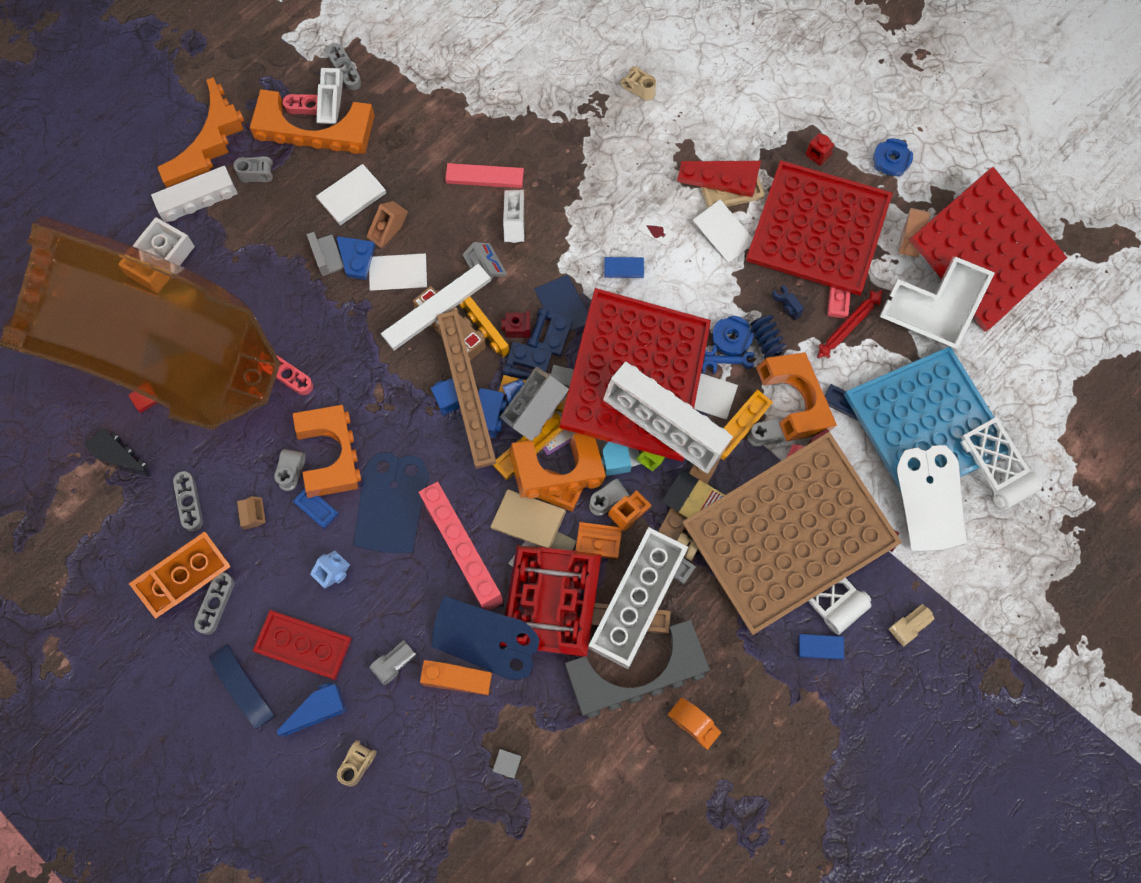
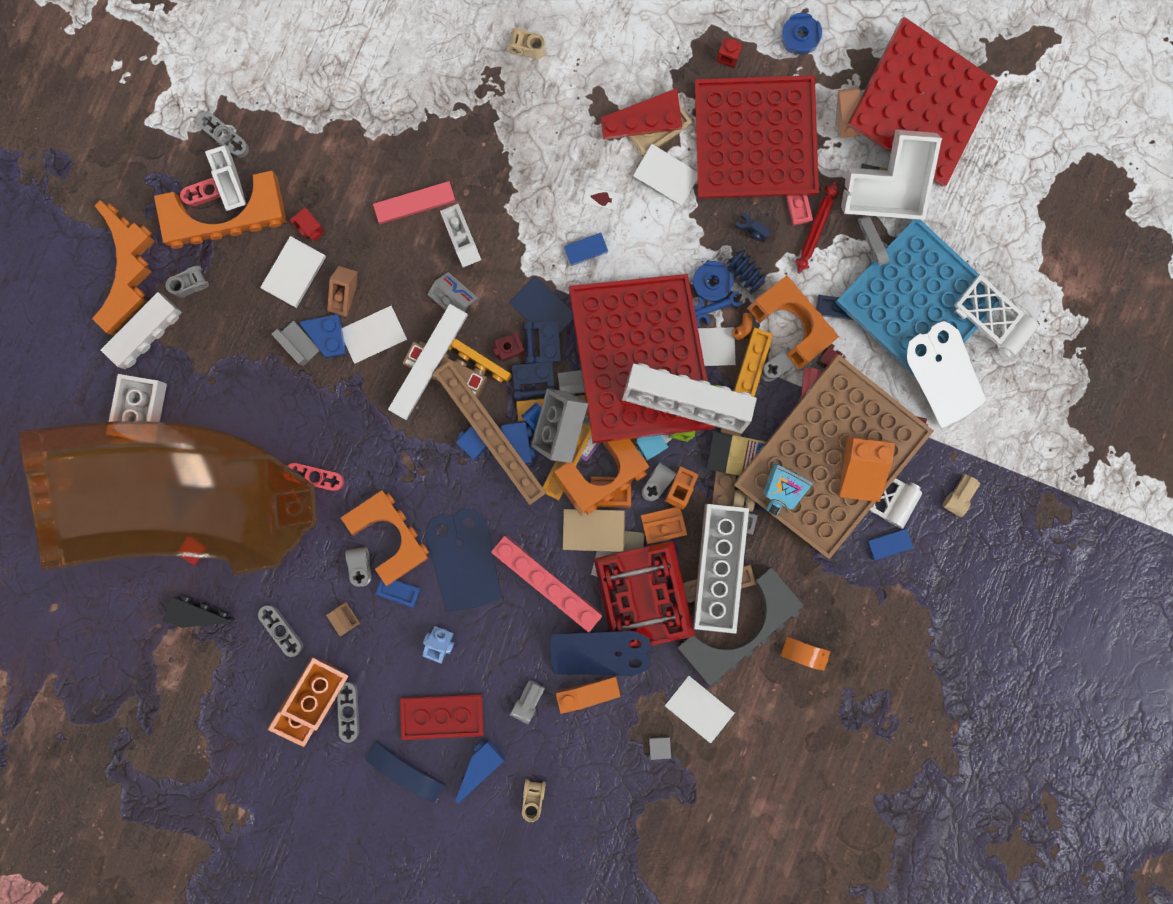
camera: 20 degrees left, 15 degrees up
none -> red brick [290,207,325,242]
none -> white sticker [665,676,735,743]
none -> orange arm [732,313,753,340]
none -> medium azure torso [763,462,813,516]
none -> orange slope [838,435,895,502]
none -> light grey beam [858,215,889,266]

